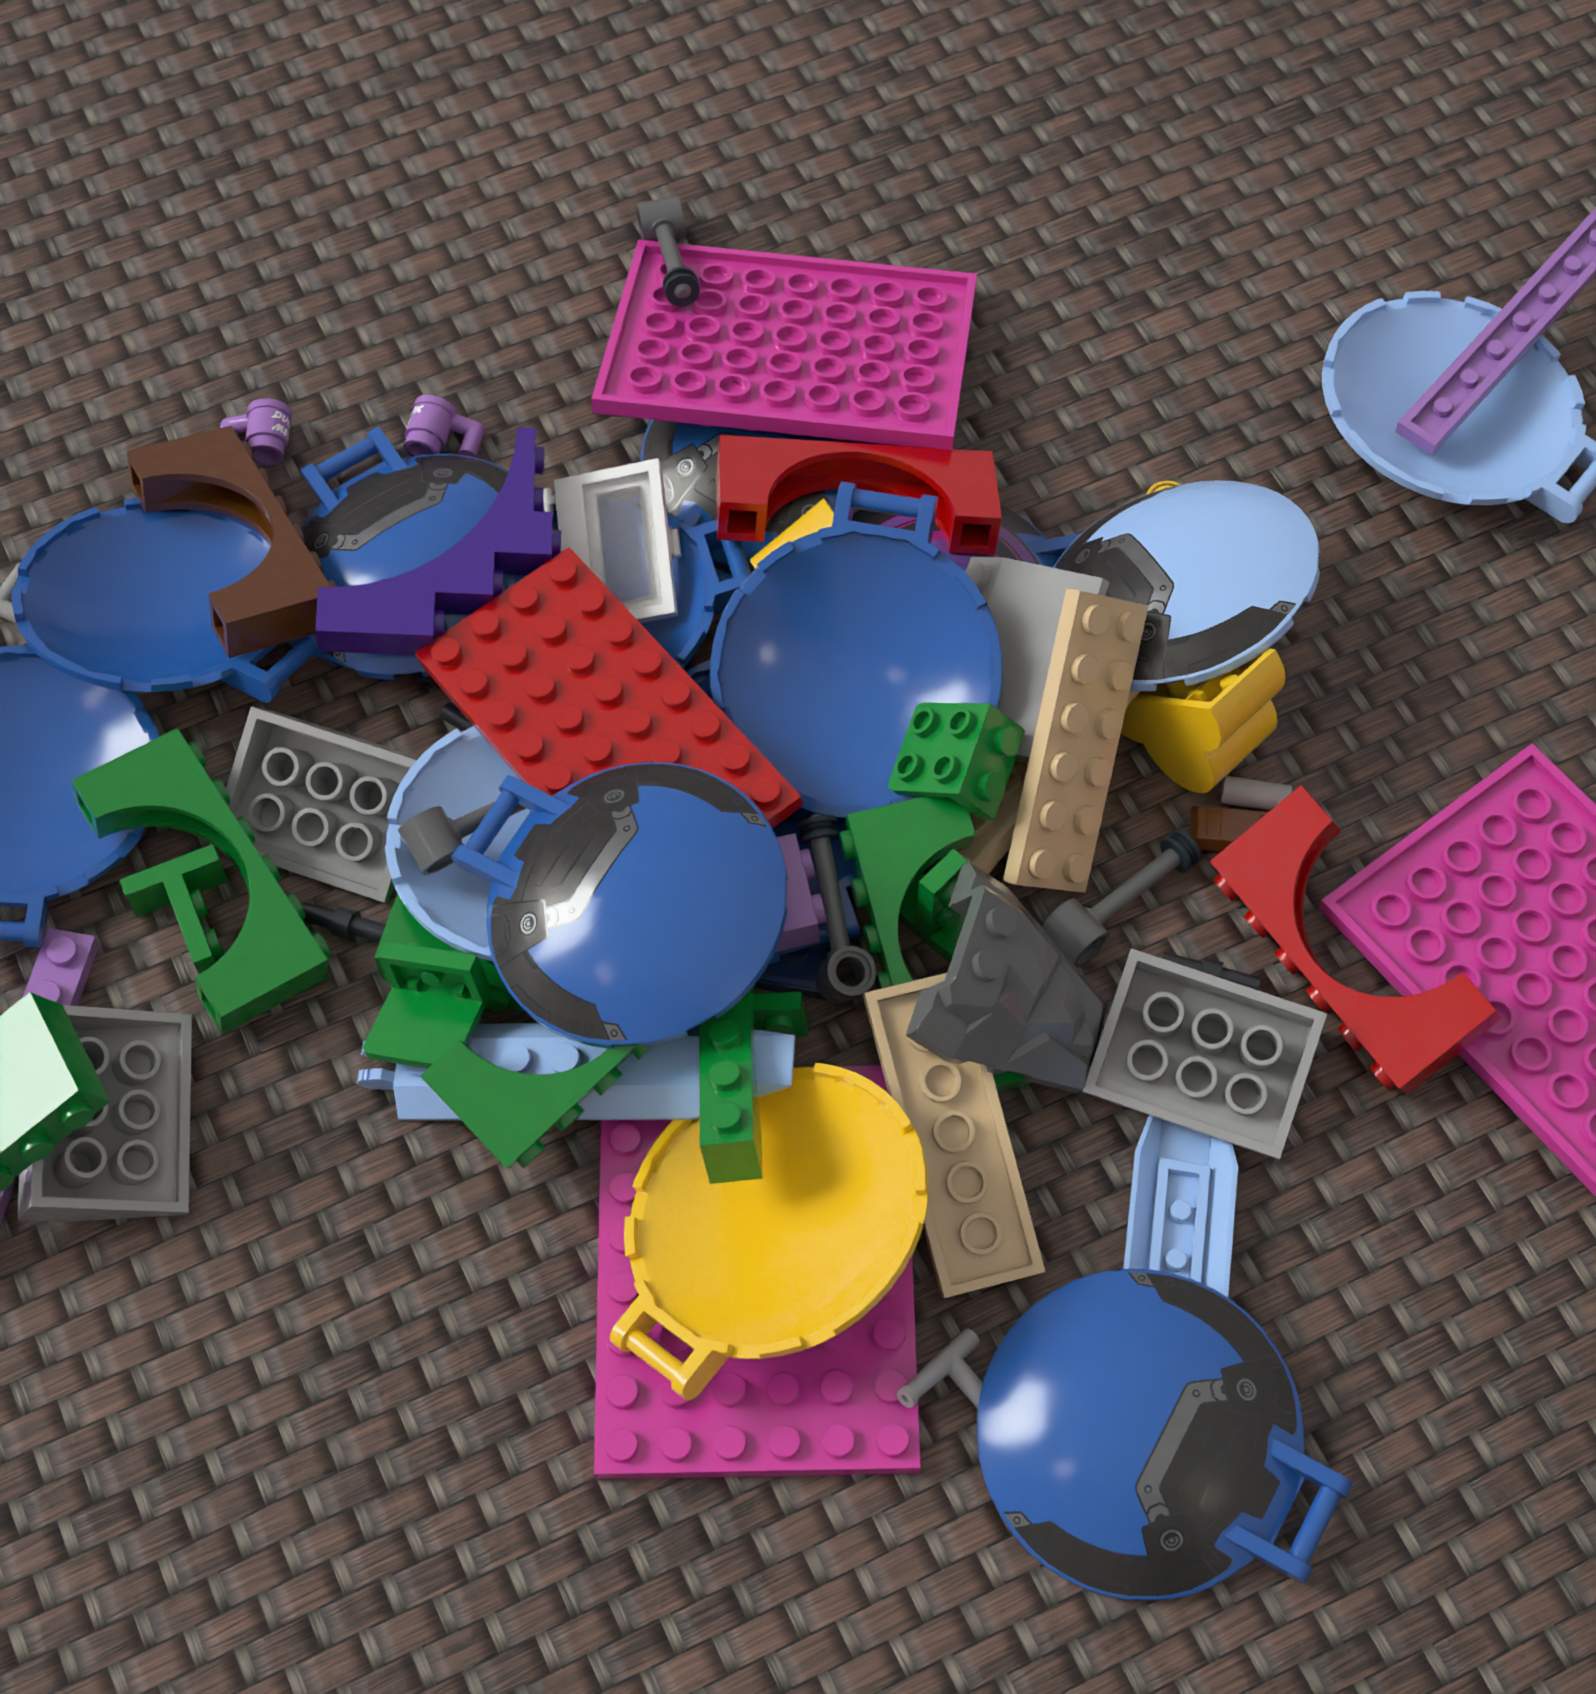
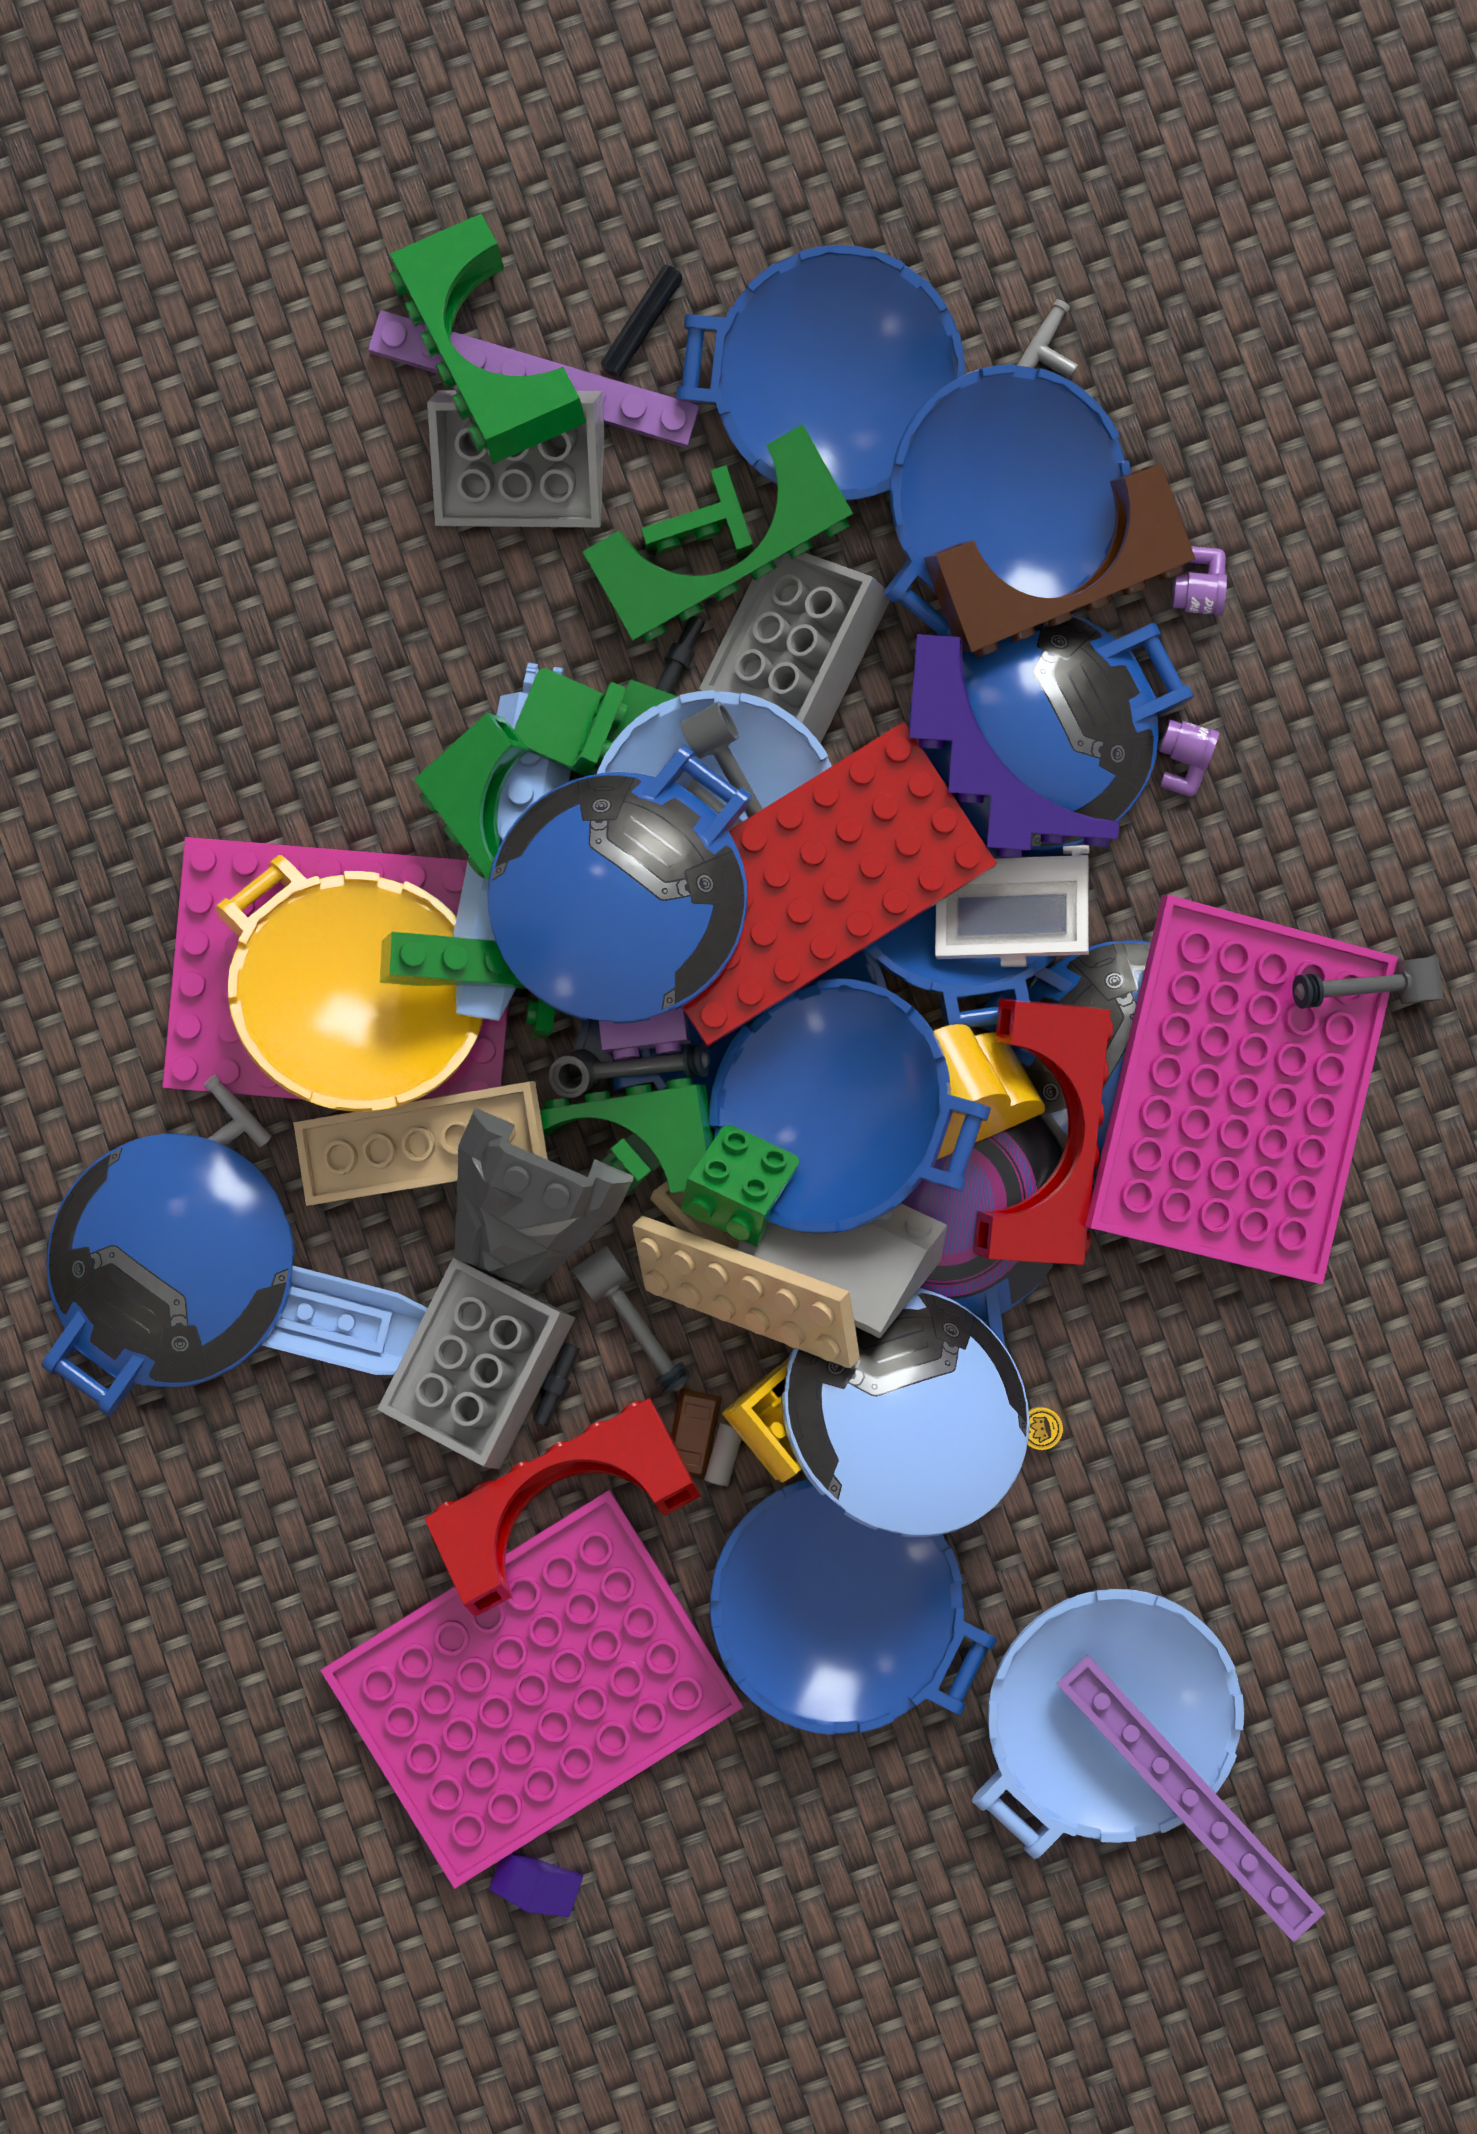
camera: 90 degrees right, 25 degrees up
none -> blue dish [710,1479,998,1735]

